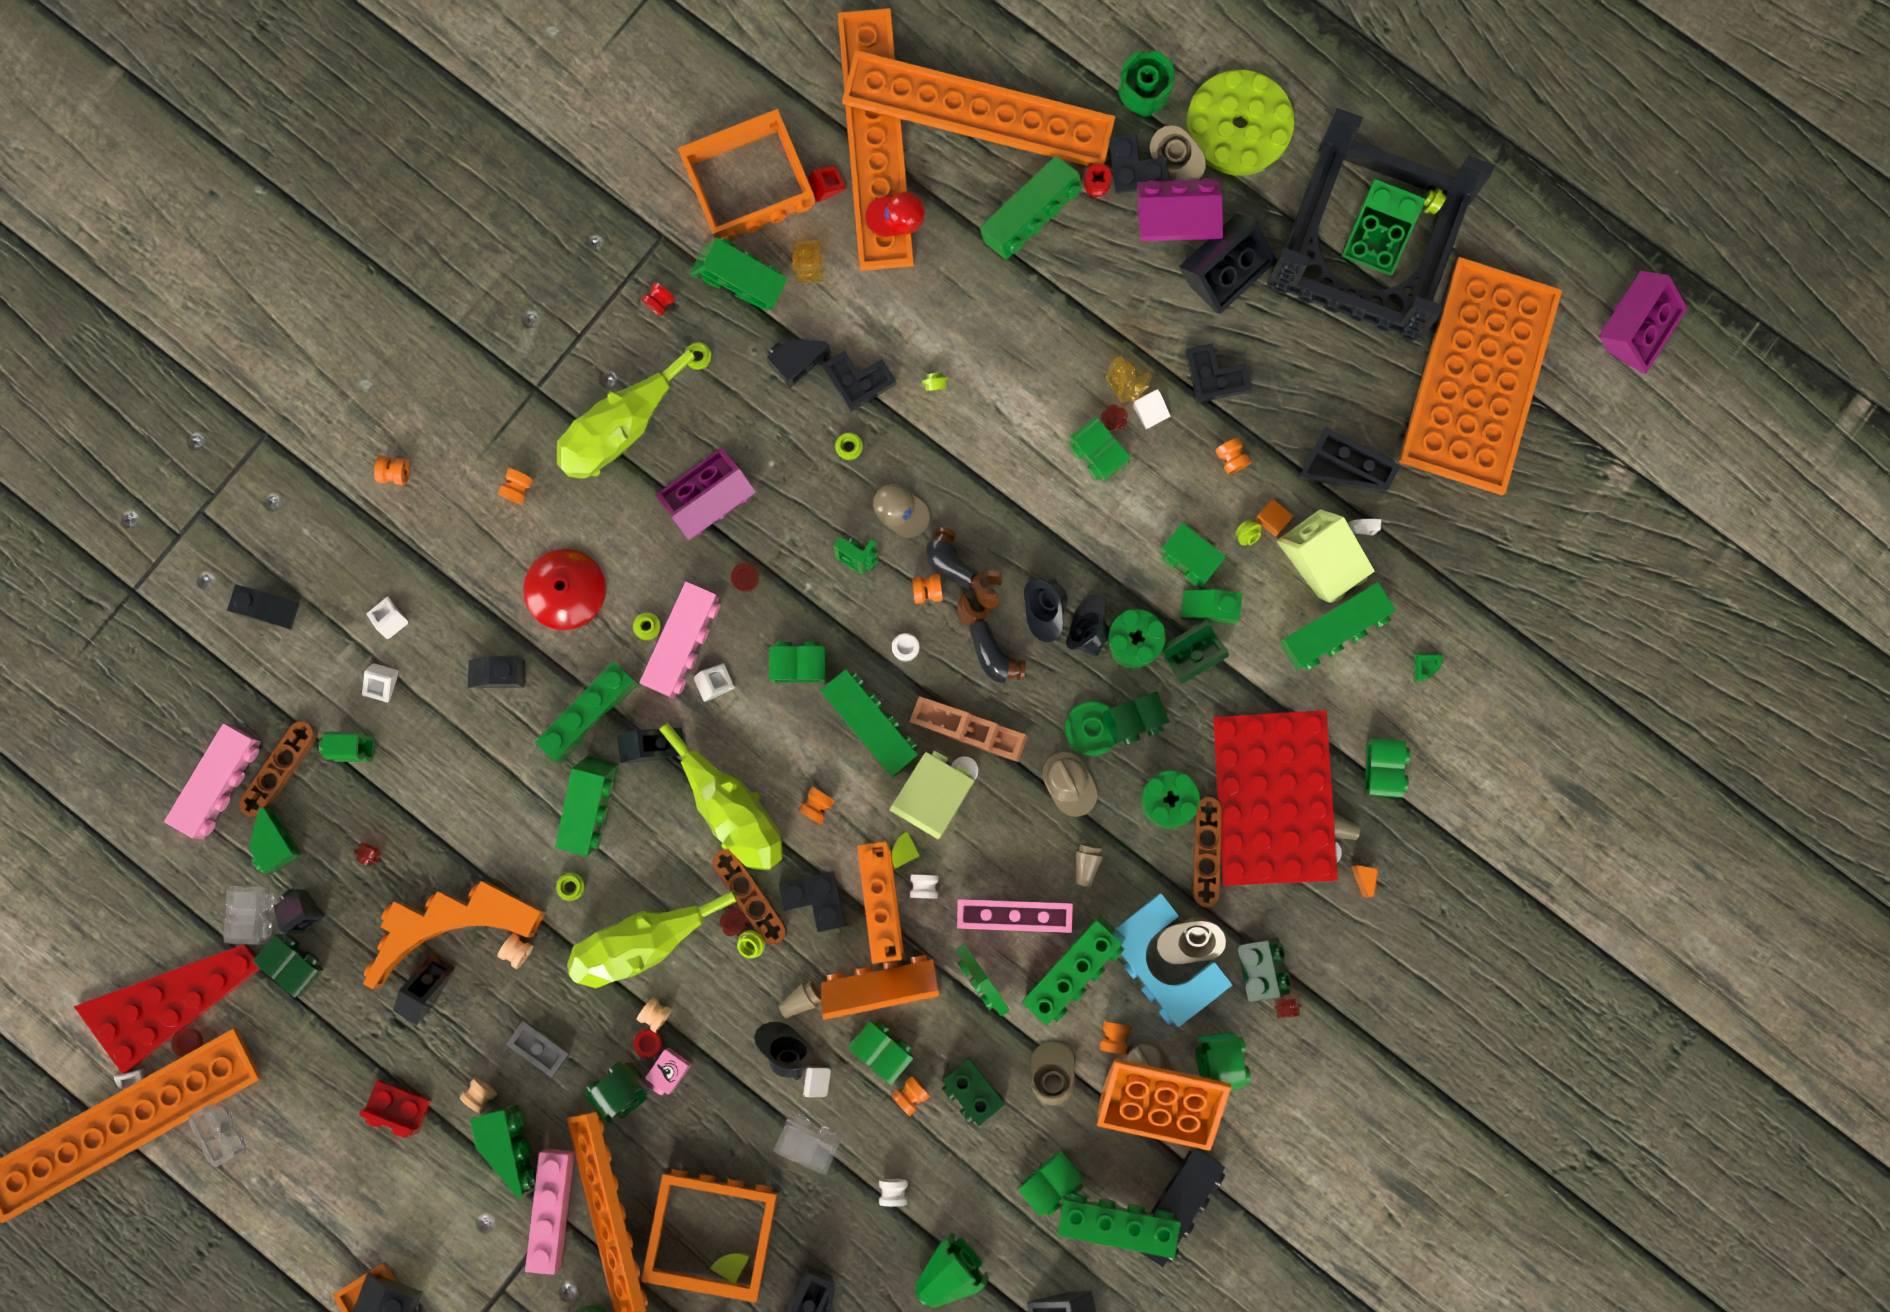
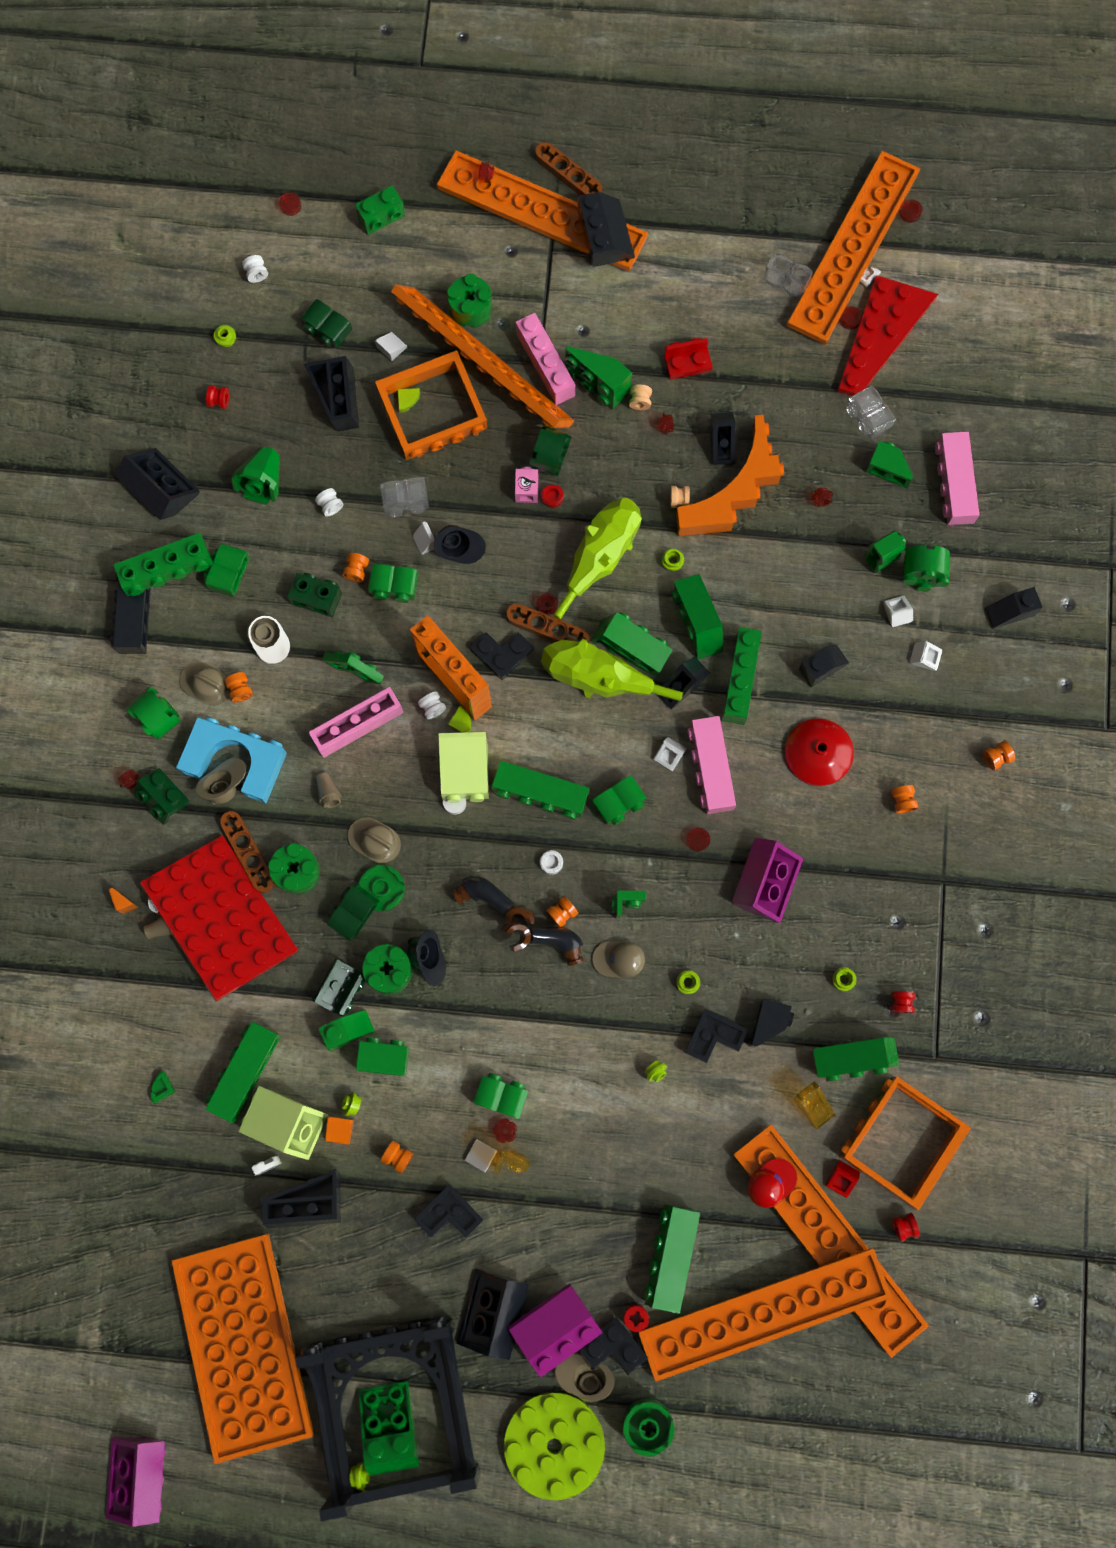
camera: 145 degrees right, 5 degrees down
dark orange beam [239,721,317,817] -> none
dark green brick [253,934,324,998] -> none
black slope [273,888,325,934] -> none
flat silver plate [506,1020,570,1078] -> none
lime piece [557,350,695,479] -> none
lime plate [633,613,661,641] -> none
light nougat wheel [637,996,672,1033] -> none
lime plate [737,930,765,958] -> none
dark tan cone [778,981,822,1019] -> none
orange wheel [797,787,836,825] -> none
orange slope [821,955,940,1020] -> none
nougat slope [909,696,1028,762] -> none
green brick [1021,915,1125,1026] -> none
black piece [1024,579,1068,643] -> none
orange slope [1097,1058,1231,1151] -> none
green brick [1364,738,1410,798] -> none
none -> green wedge [590,612,673,675]
none -> clear red plate [658,413,674,435]
none -> red wheel [892,1213,920,1242]
none -> clear red tile [900,200,923,223]
none -> green brick [903,545,950,592]

